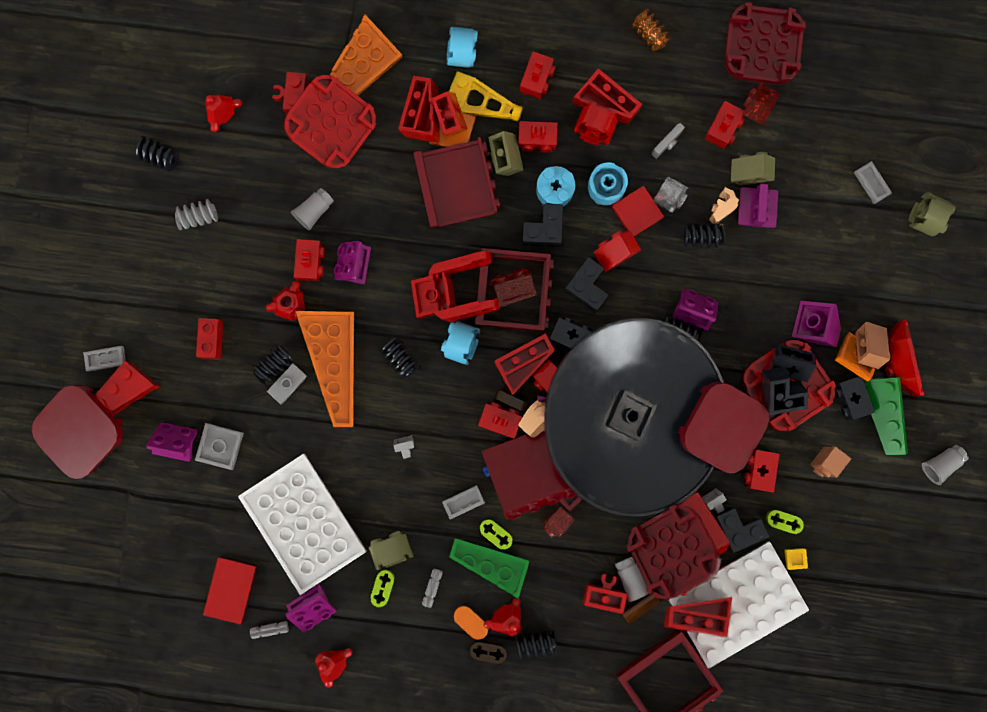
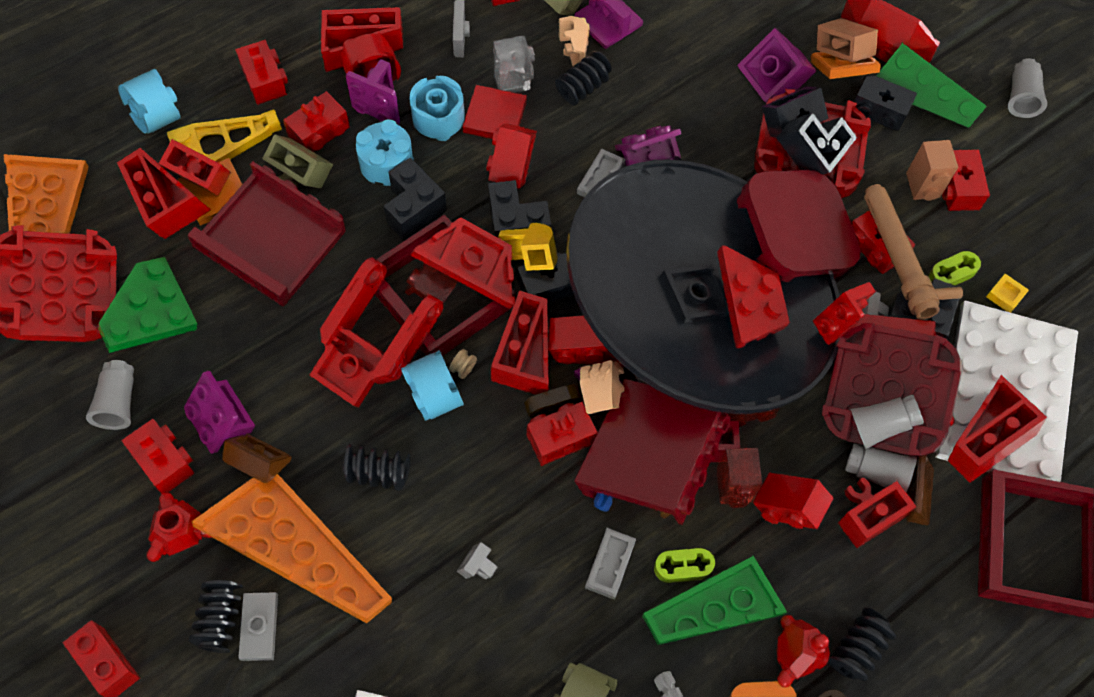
camera: 45 degrees left, 20 degrees down
none -> green plate [99,257,197,353]
none -> reddish brown slope [222,433,292,483]
none -> magenta bracket [346,59,400,125]
none -> red wing [411,217,515,309]
none -> tan bush [449,349,477,379]
none -> yellow brick [498,223,558,271]
none -> light grey plate [577,149,626,197]
none -> red wing [717,246,790,348]
none -> red brick [753,472,833,529]
none -> red bracket [813,282,876,345]
none -> light grey plant [851,395,924,449]
none -> medium nougat cylinder [864,184,963,320]
none -> red brick [942,150,990,211]

